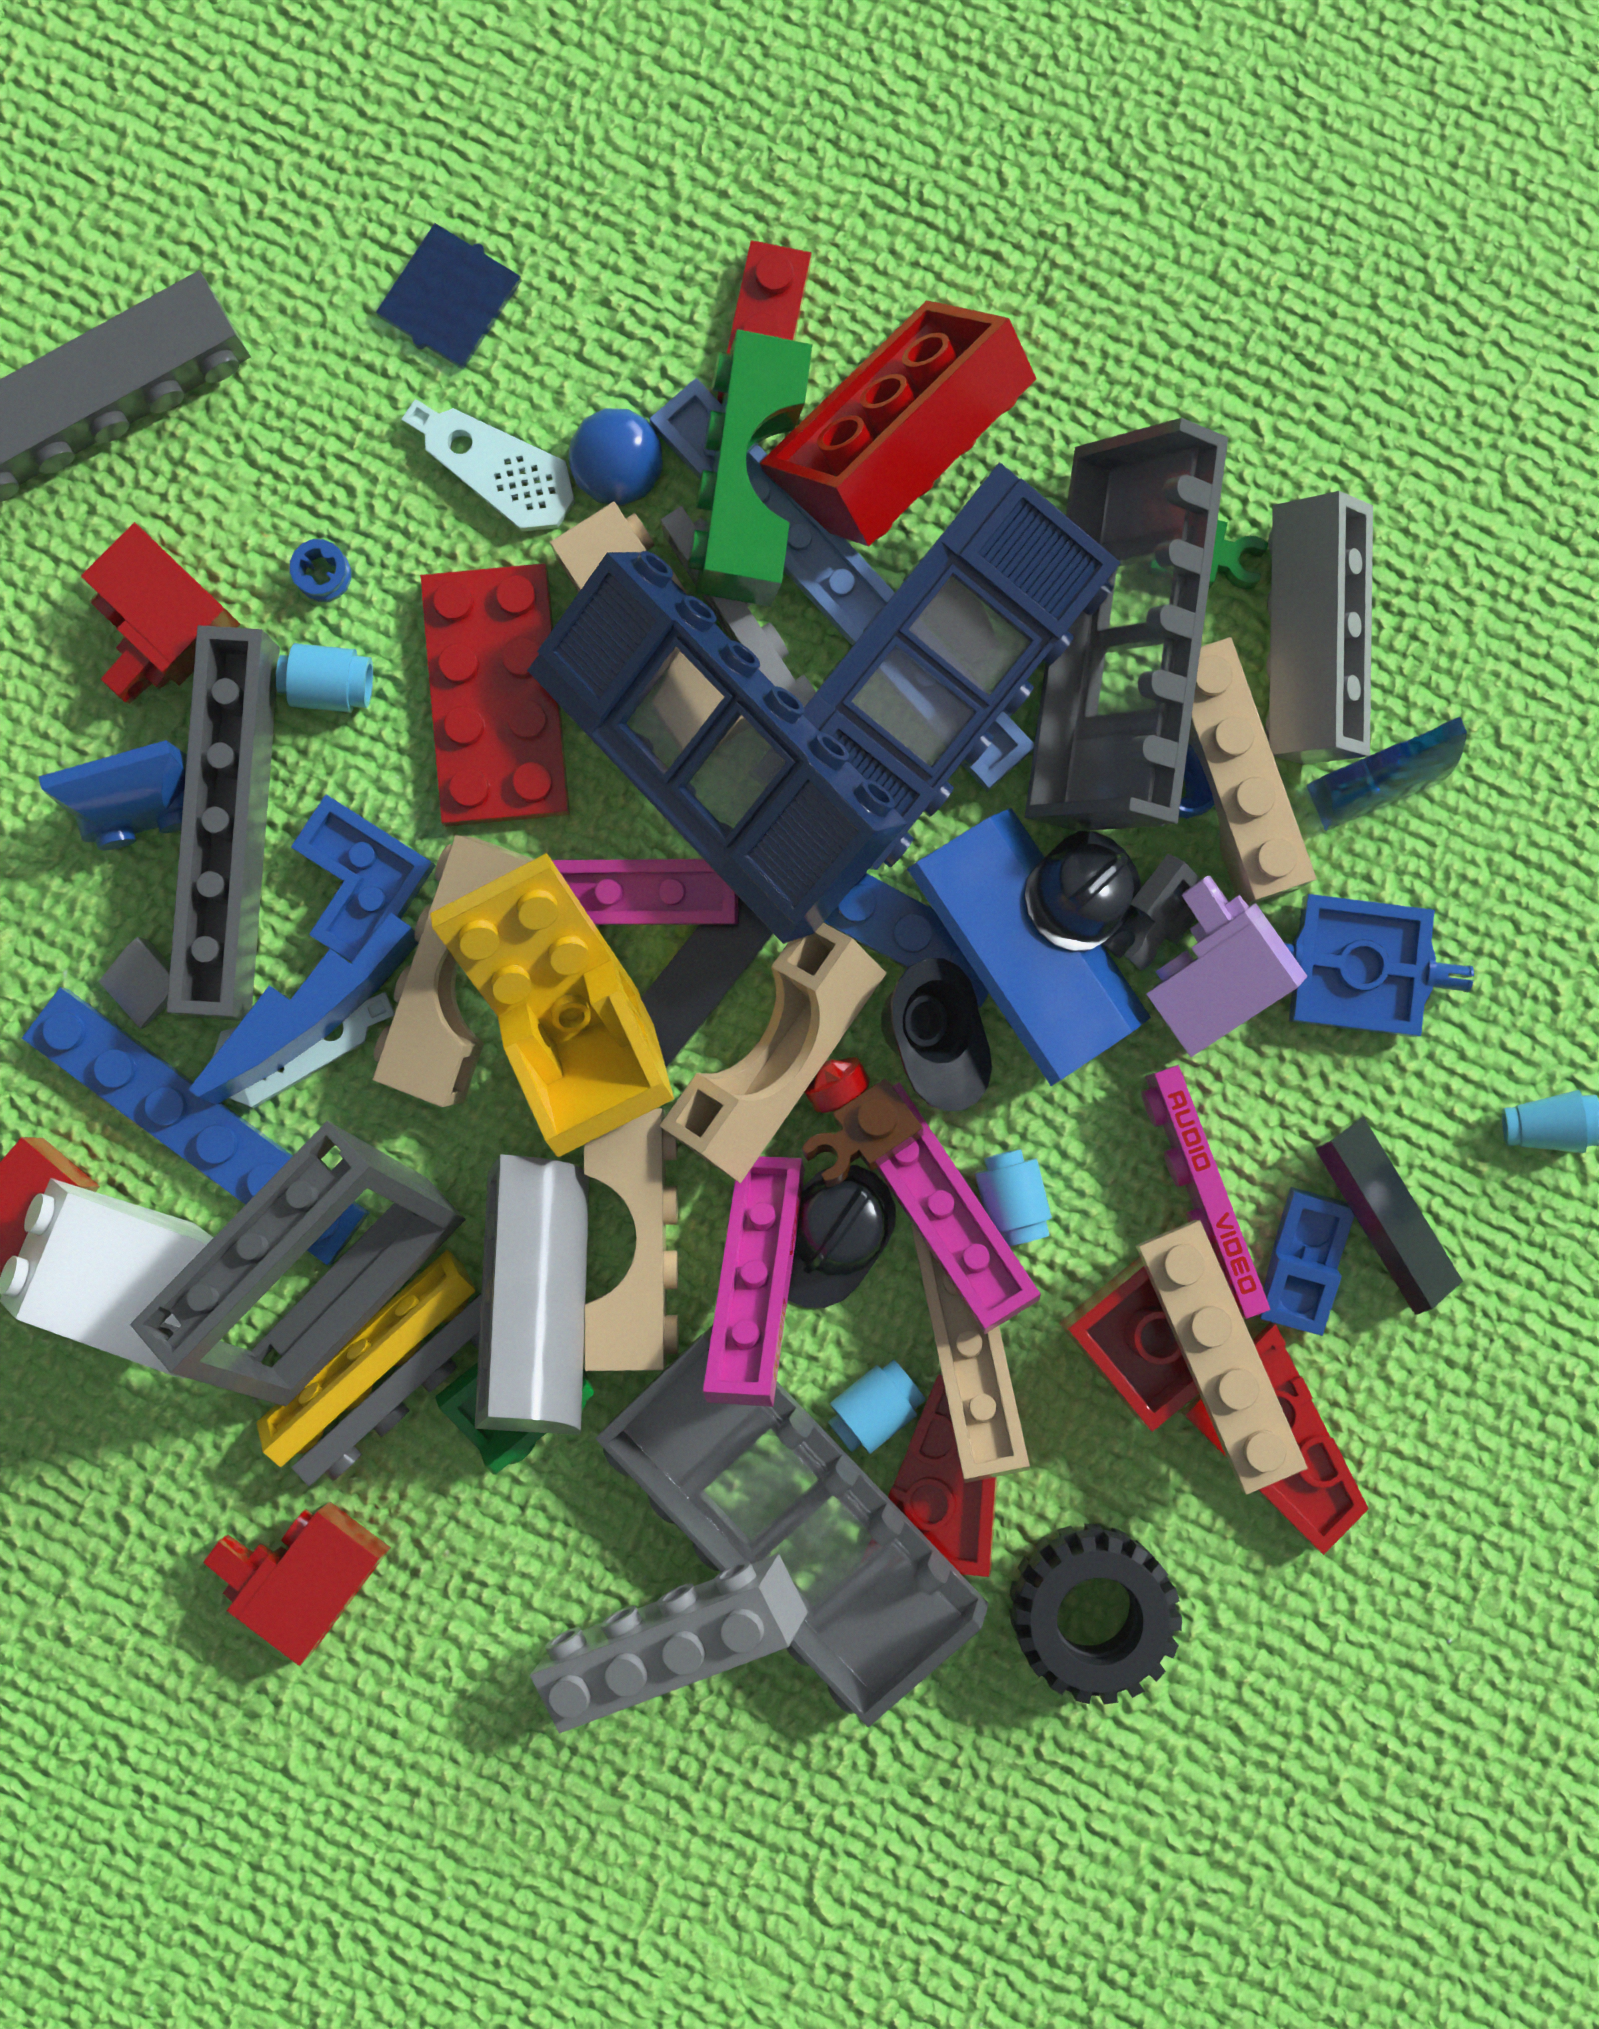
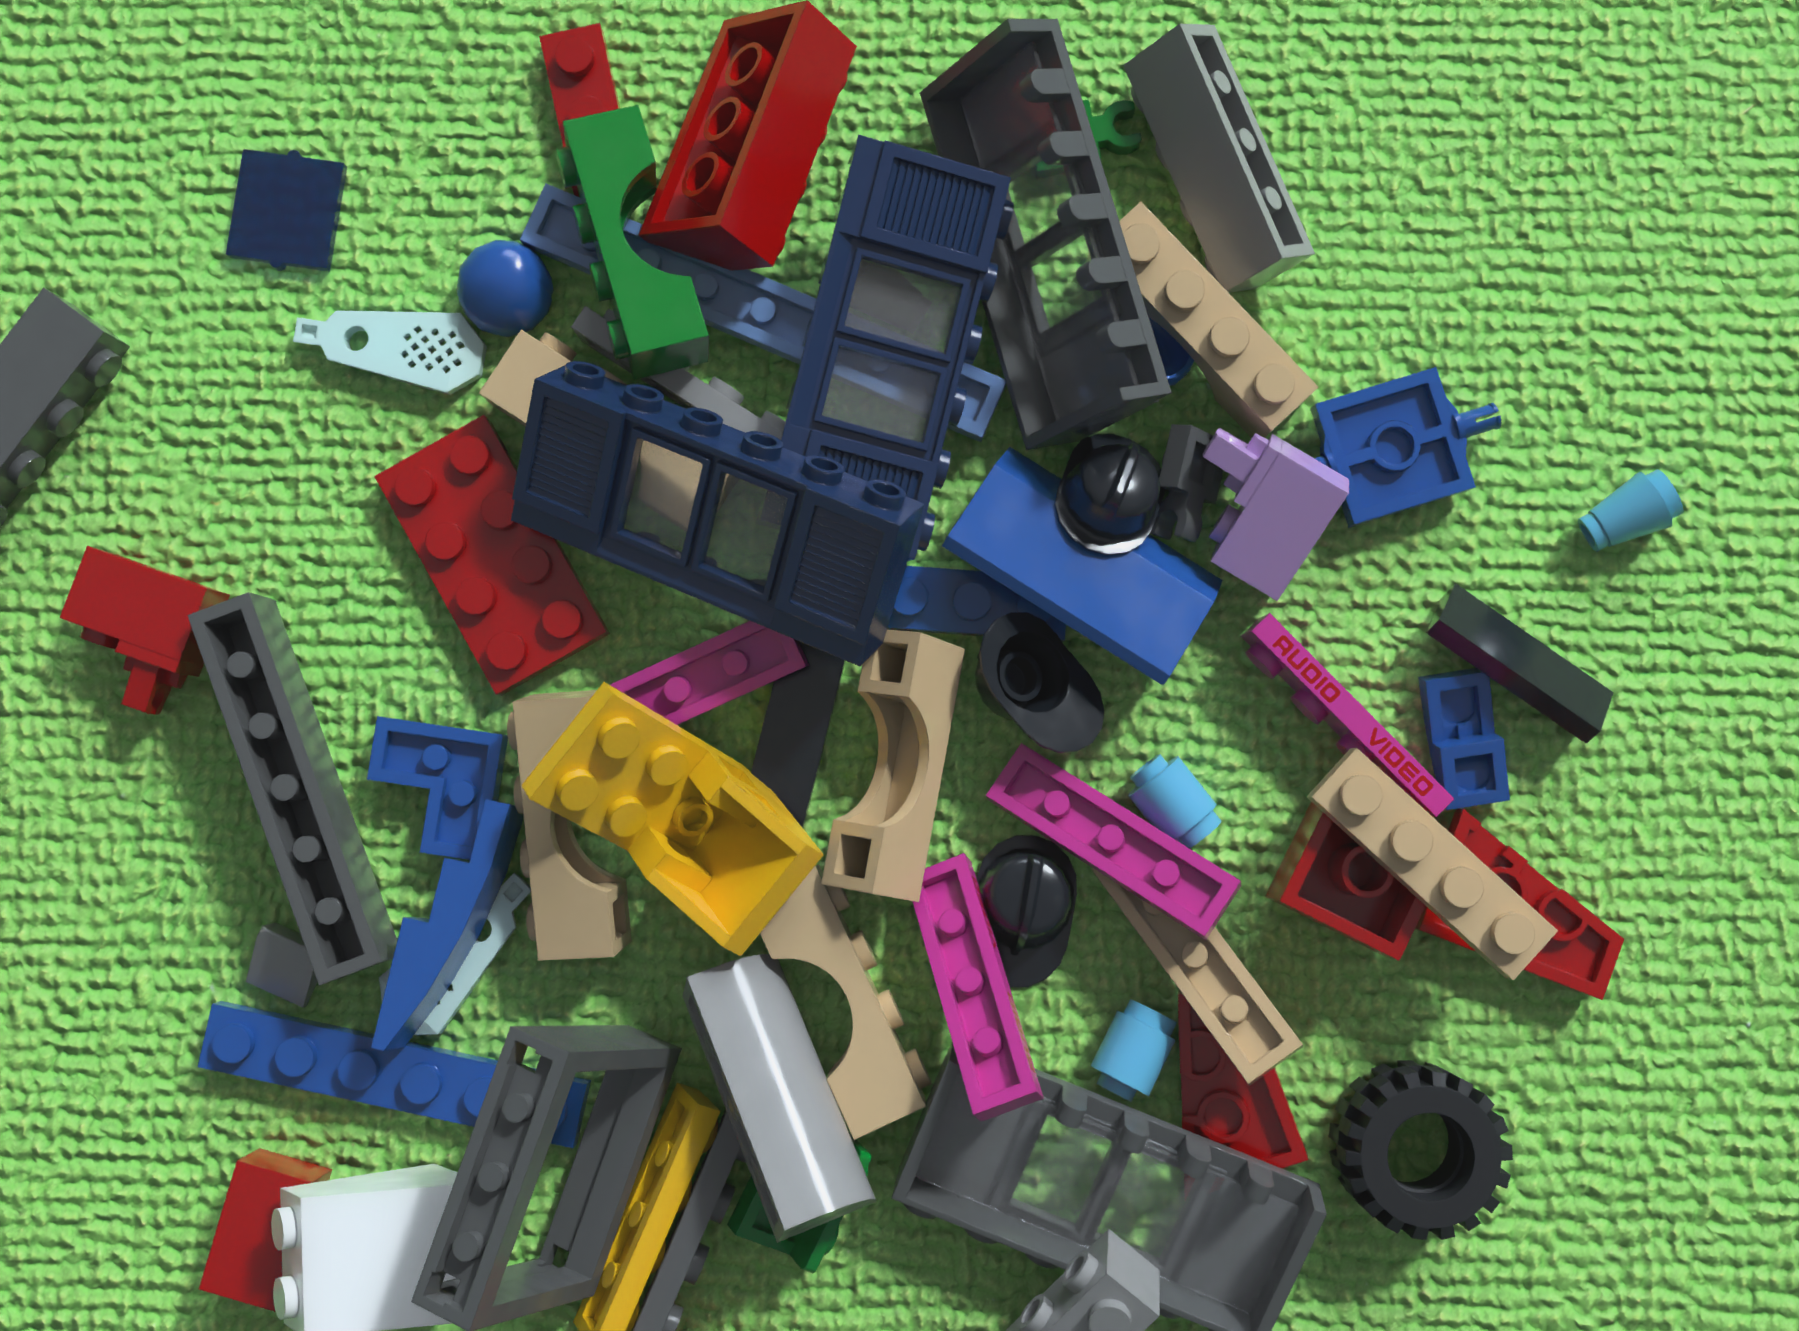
camera: 15 degrees left, 0 degrees up
blue slope [38,740,187,851] -> none
medium azure brick [276,643,373,713] -> none
blue bush [290,539,351,602] -> none
reddish brown plate [802,1078,924,1188] -> none
red tile [804,1057,870,1113] -> none
slope [1306,717,1467,831] -> none

